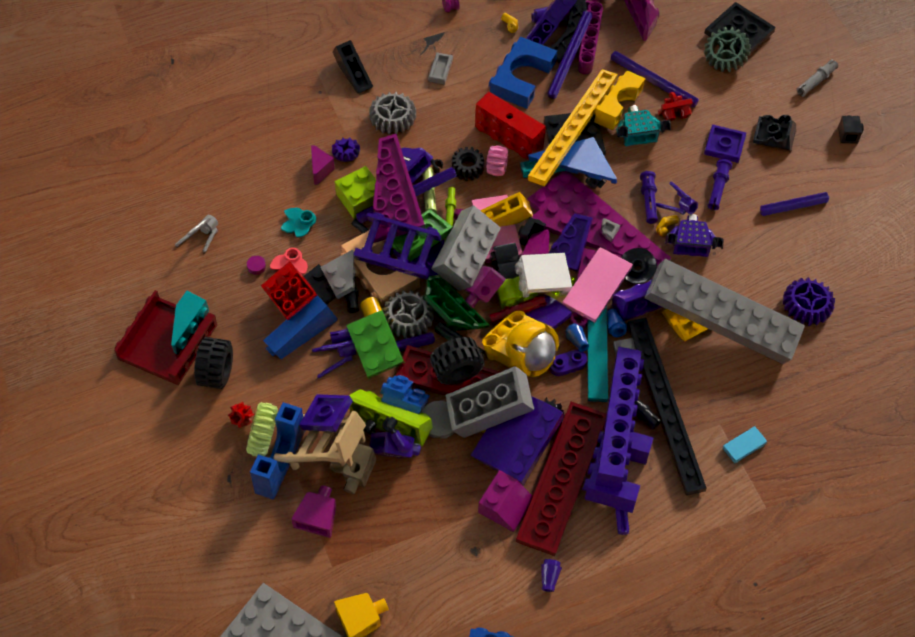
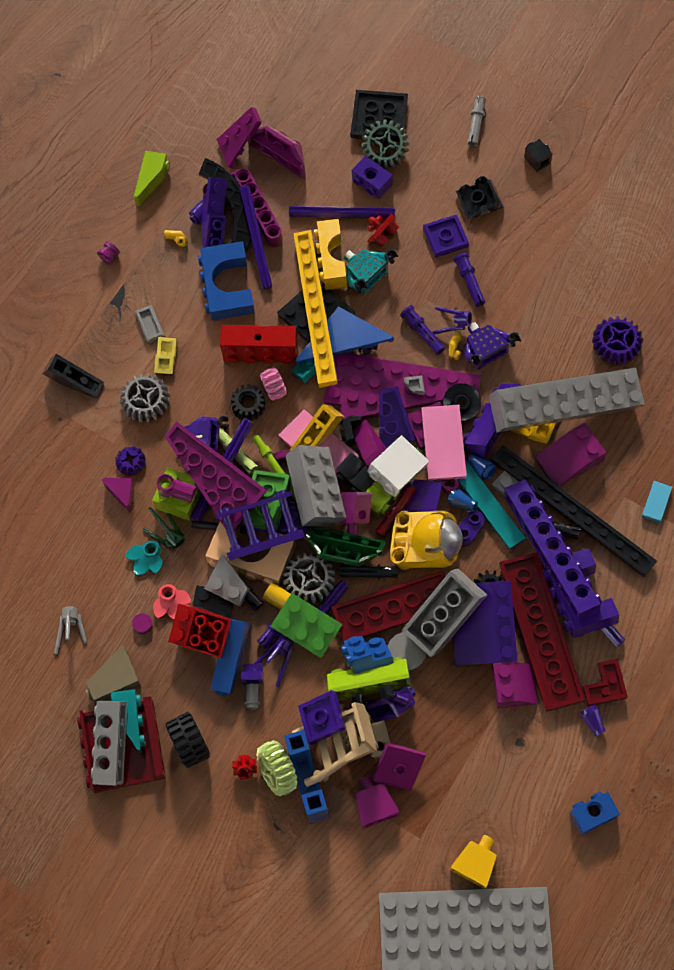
camera: 30 degrees left, 10 degrees up
black tyre [430,337,485,385] -> none
dark purple axle [760,192,829,216] -> none
none -> dark tan slope [86,645,141,705]
none -> light grey brick [91,701,127,786]
none -> dark green plant [143,507,185,549]
none -> light yellow slope [154,337,178,374]
none -> magenta piece [157,474,196,503]
none -> dark purple bracket [241,663,264,685]
none -> light grey pin [244,684,260,710]
none -> dark purple brick [351,156,393,199]
none -> magenta plate [372,742,426,791]
none -> magenta slope [535,423,606,486]
none -> dark red plate [583,659,628,707]

